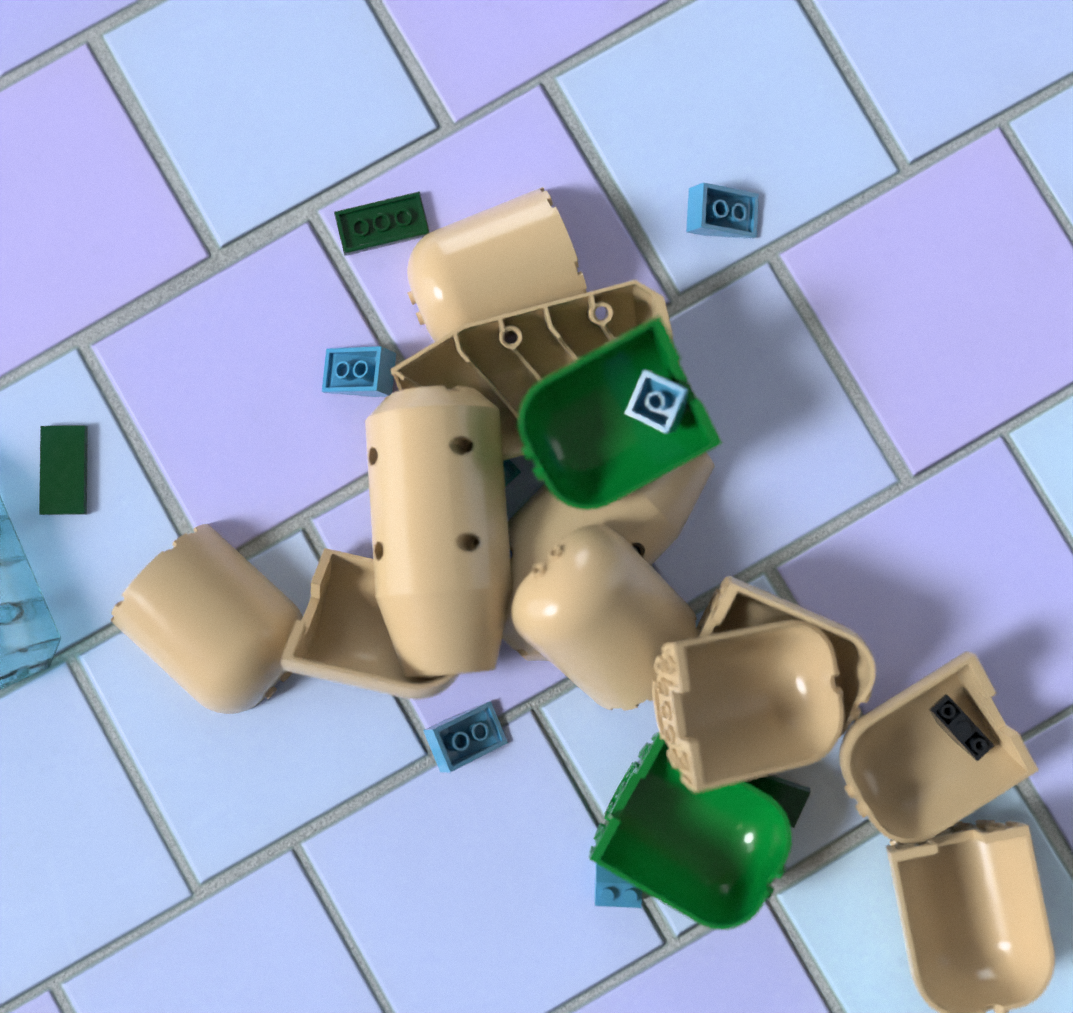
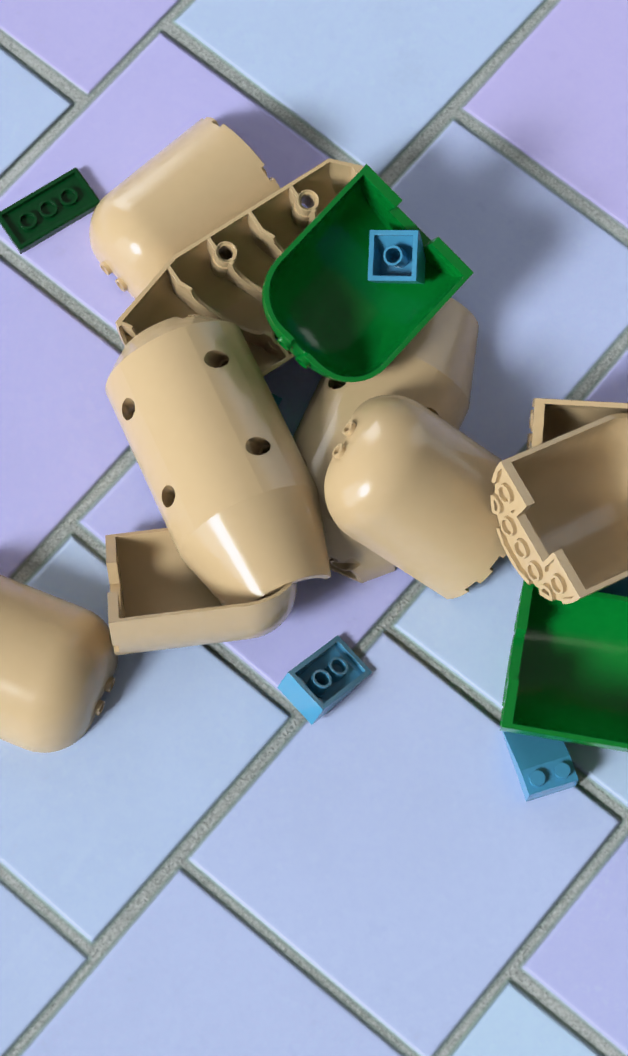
camera: 25 degrees left, 15 degrees down
dark azure slope [322,346,396,397] -> none
dark azure slope [686,182,759,239] -> none

